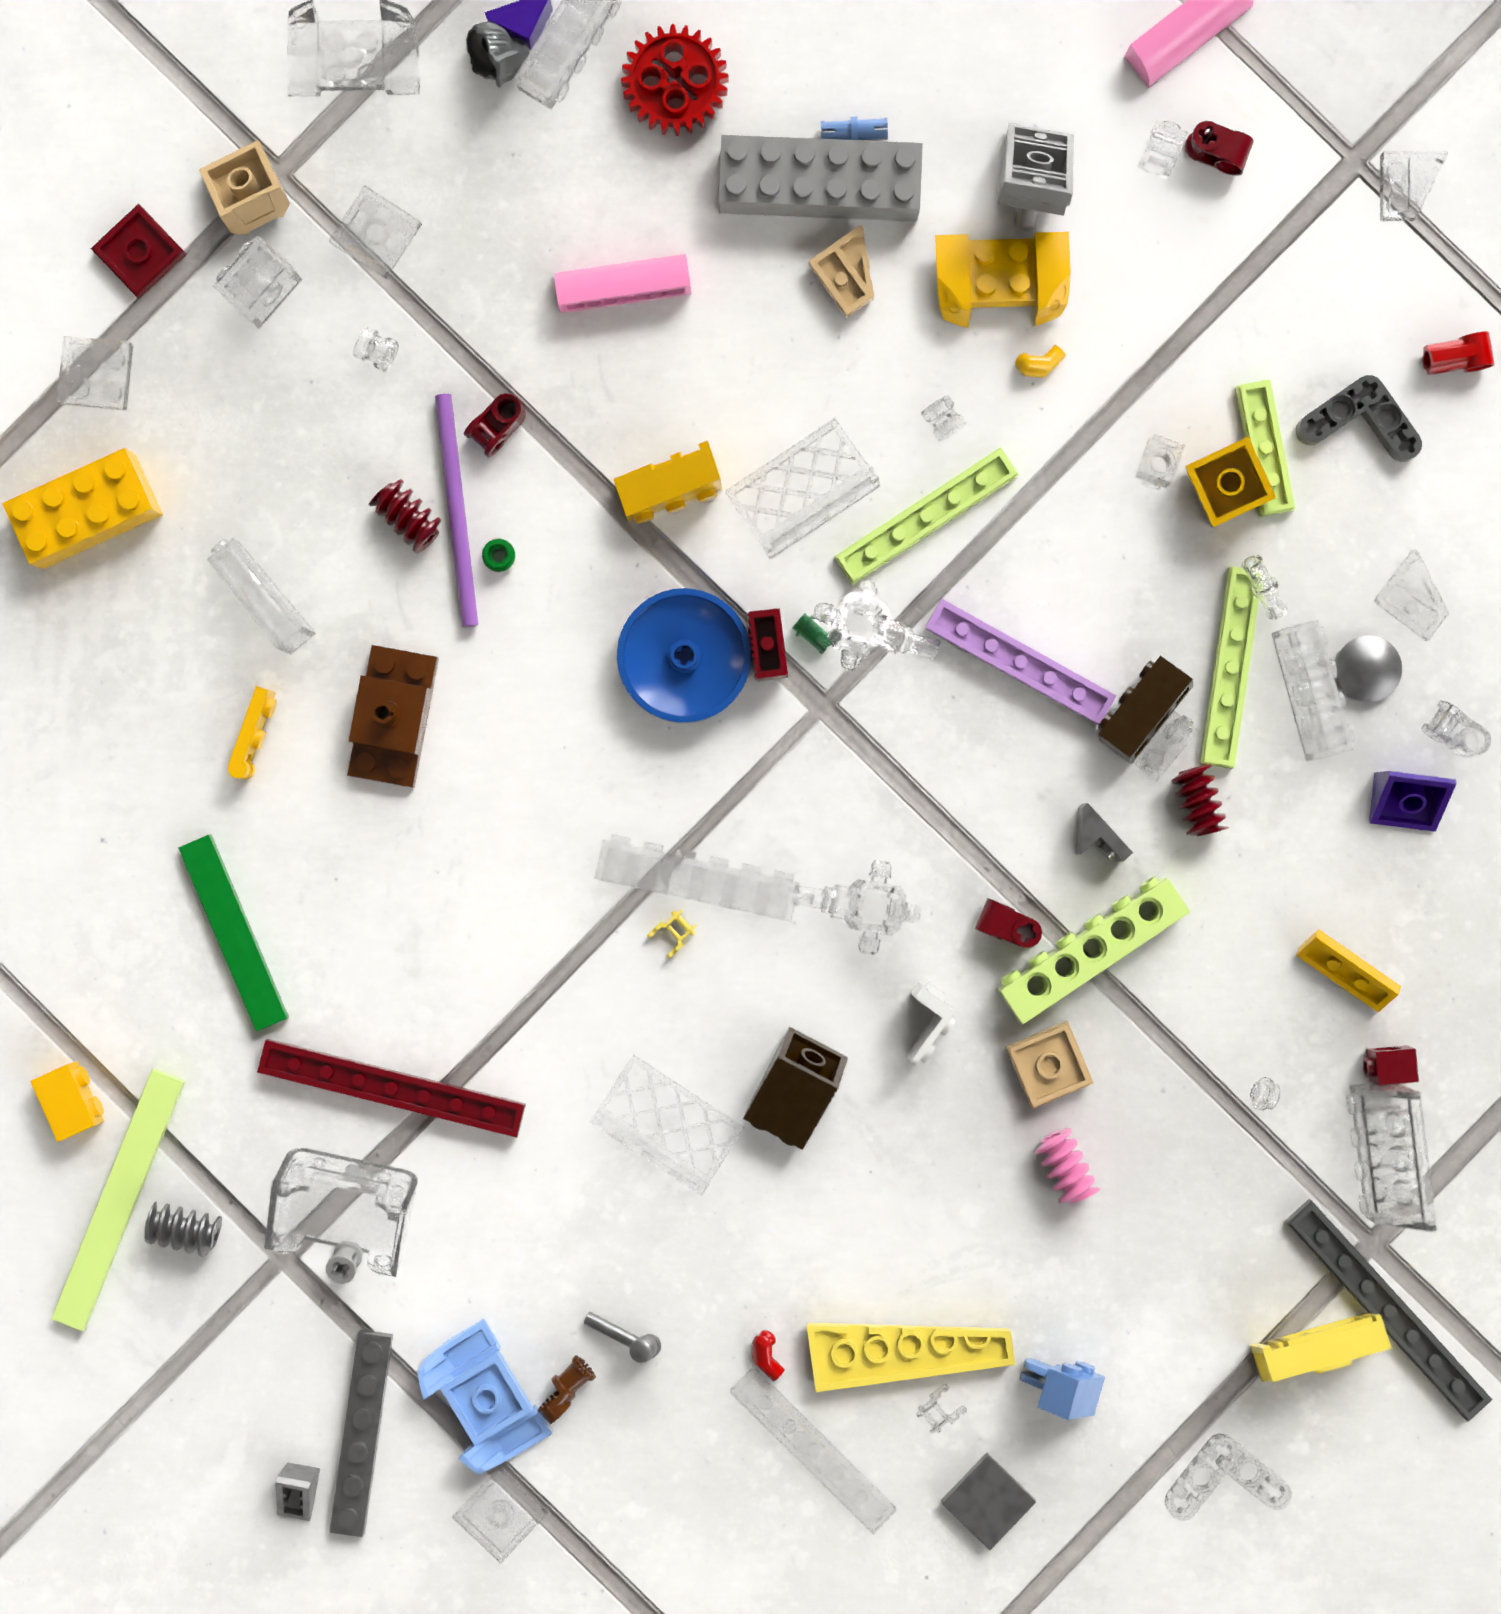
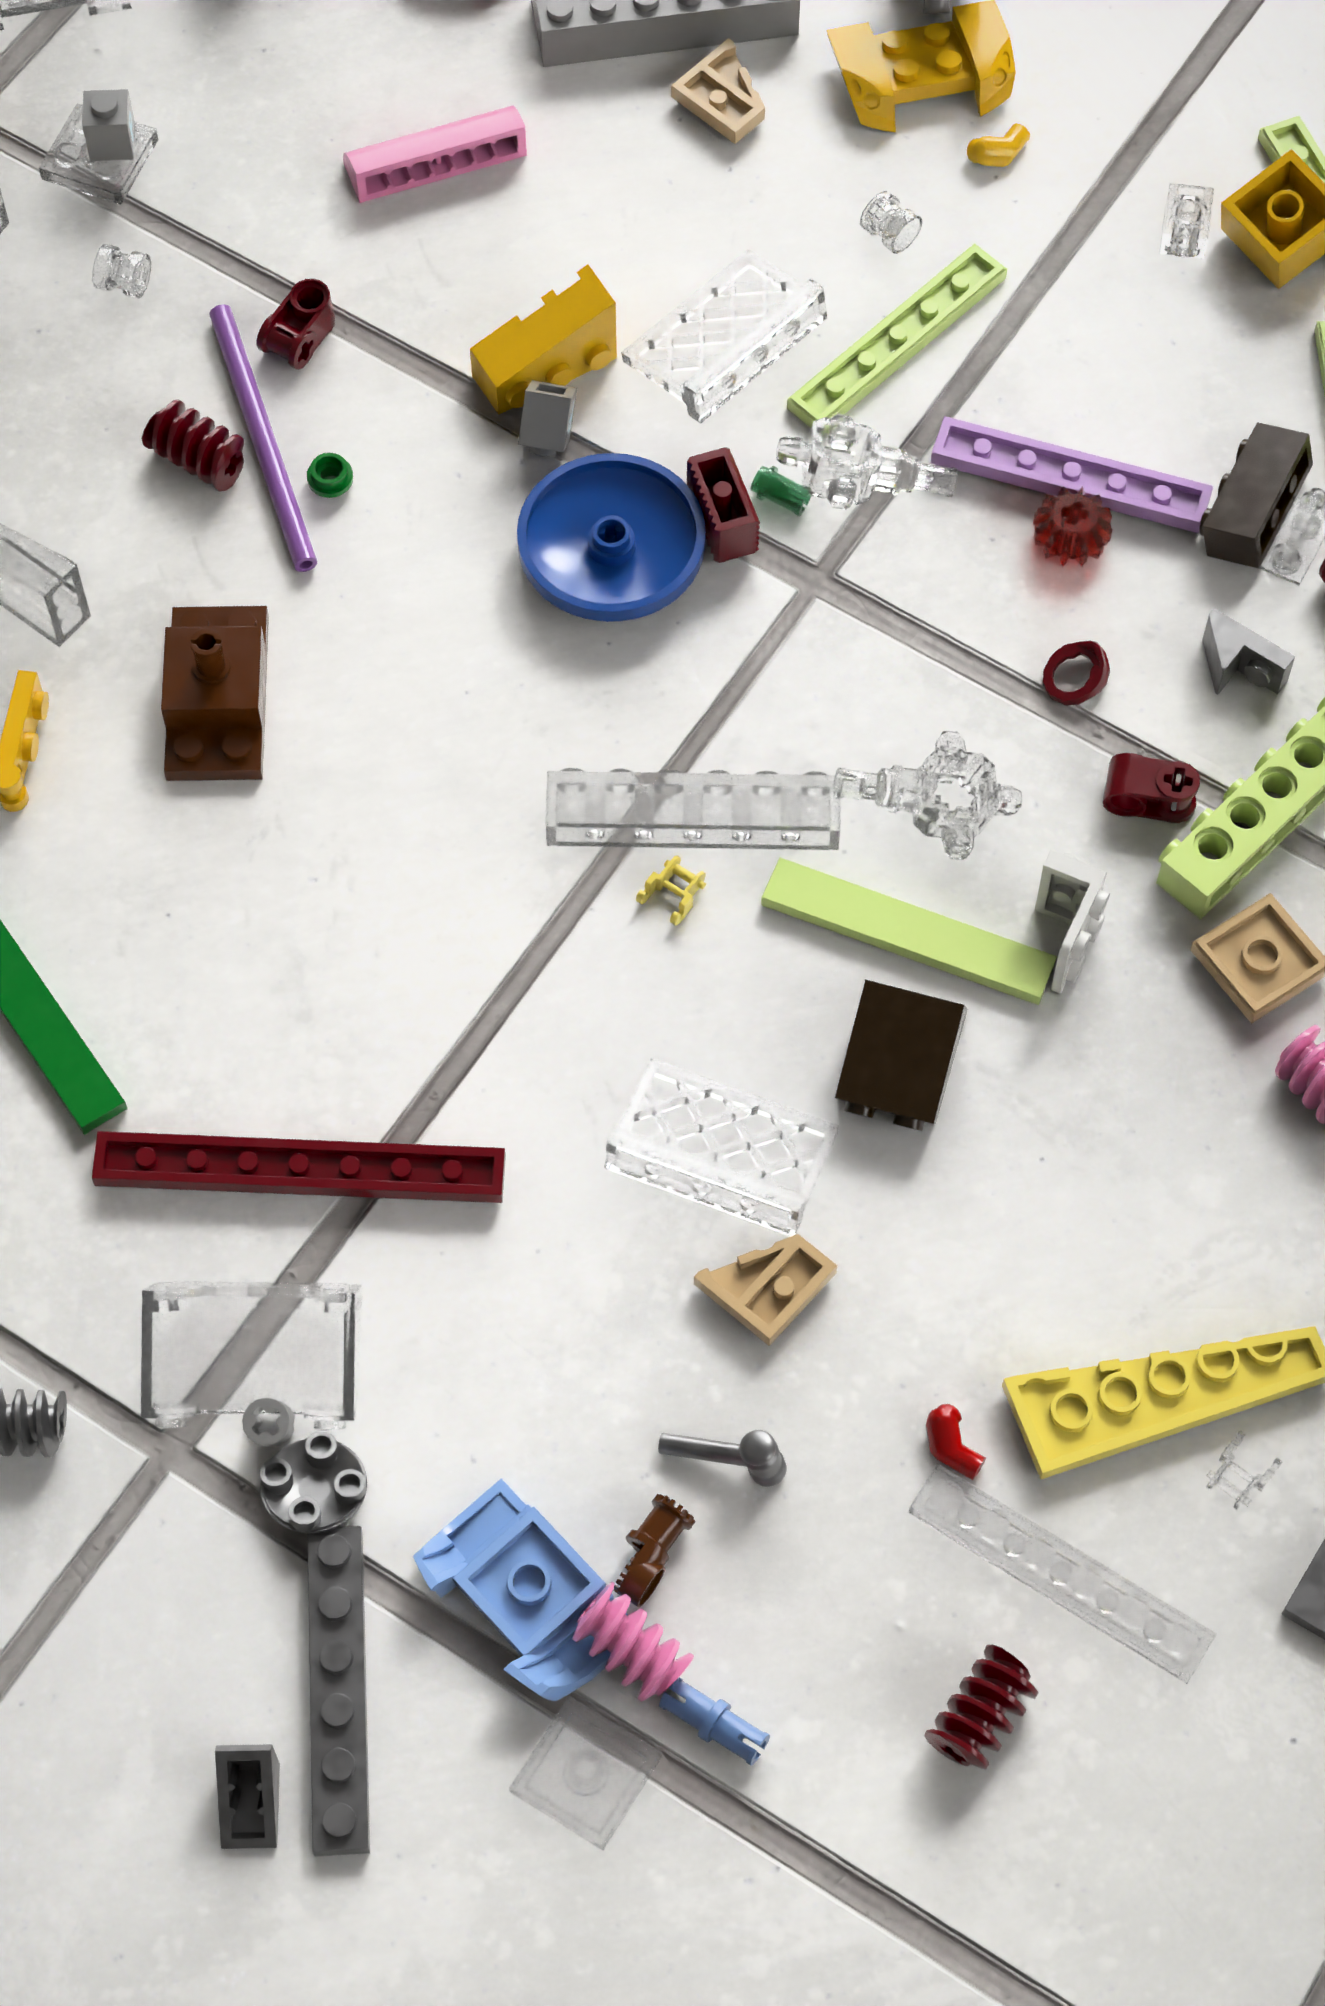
camera: 10 degrees left, 25 degrees down
none -> light grey brick [82,89,135,161]
none -> flat silver dish [260,1431,367,1533]
none -> light grey brick [518,380,577,456]
none -> bright pink piece [572,1582,694,1702]
none -> medium blue pin [659,1677,770,1766]
none -> tan wing [694,1234,838,1346]
none -> yellowish green tile [761,857,1057,1005]
none -> dark red piece [924,1644,1039,1770]
none -> clear red gear [1033,486,1113,567]
none -> dark red piece [1043,640,1110,706]

